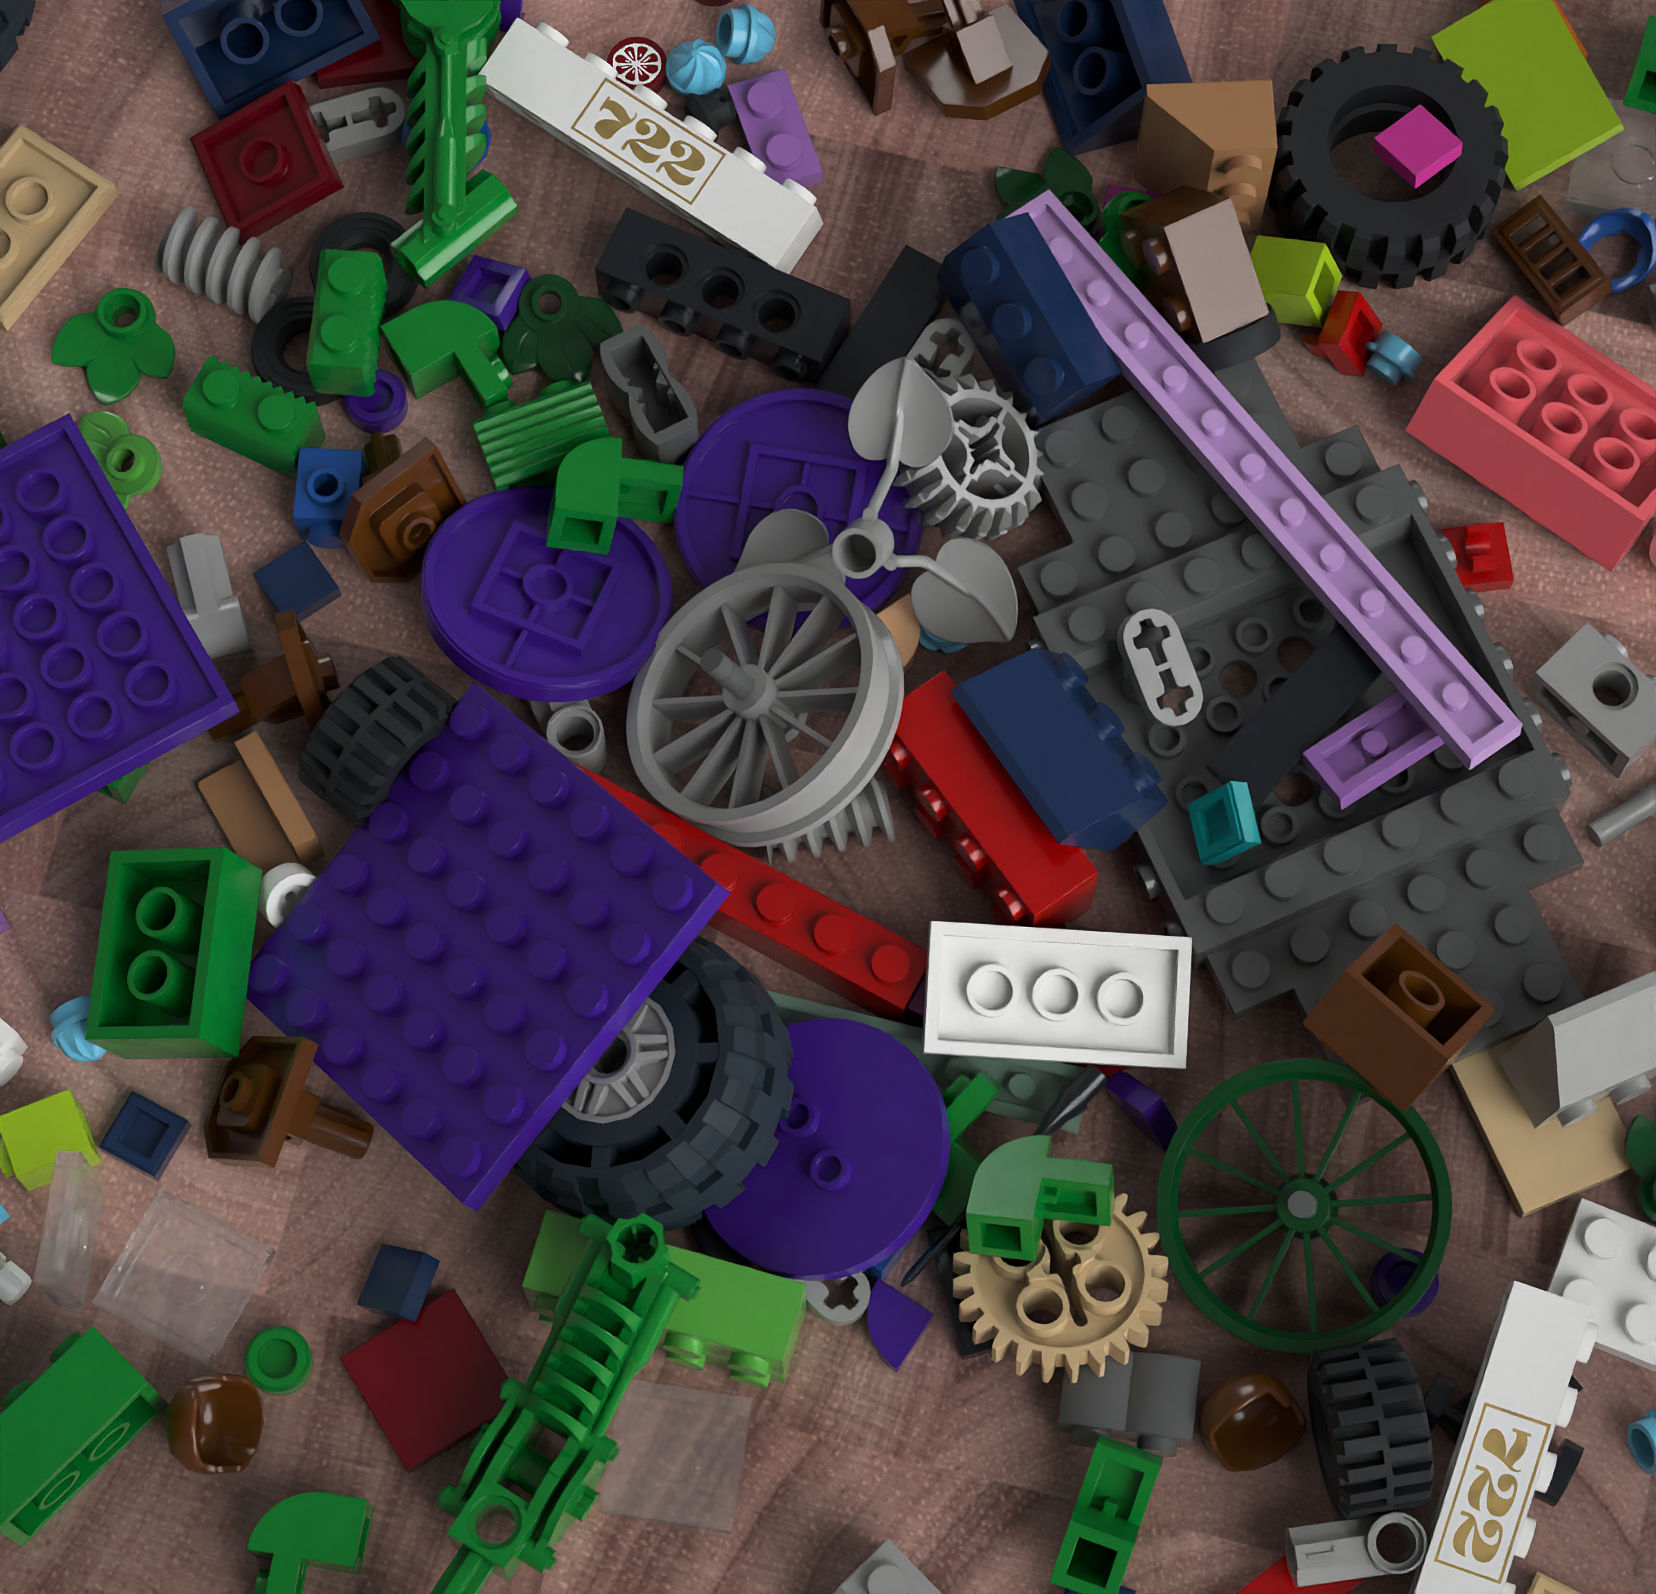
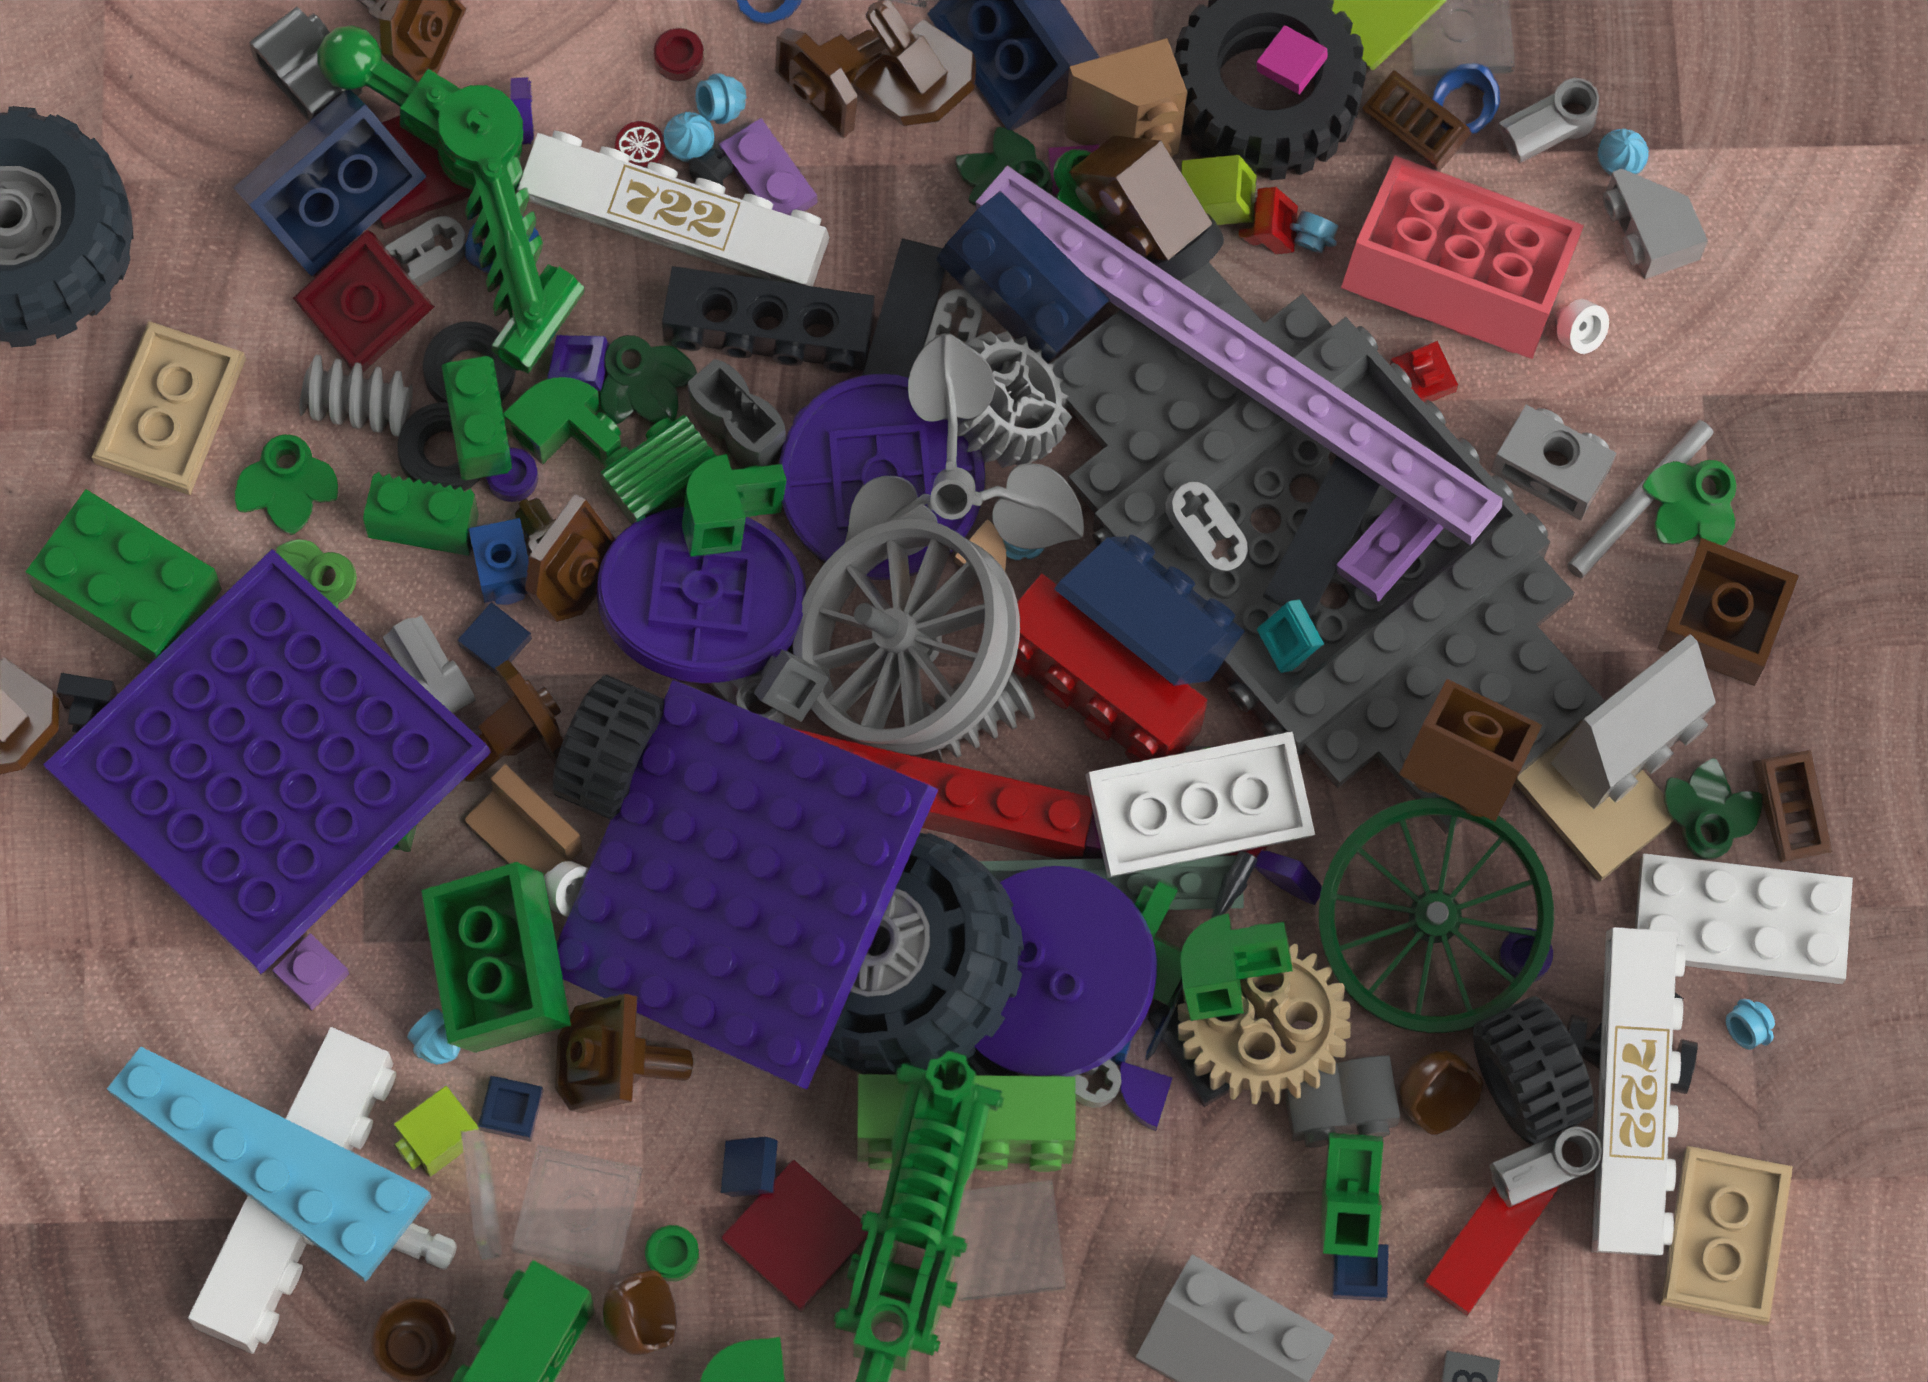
camera: 20 degrees left, 0 degrees up
none -> dark grey tile [754,649,830,722]

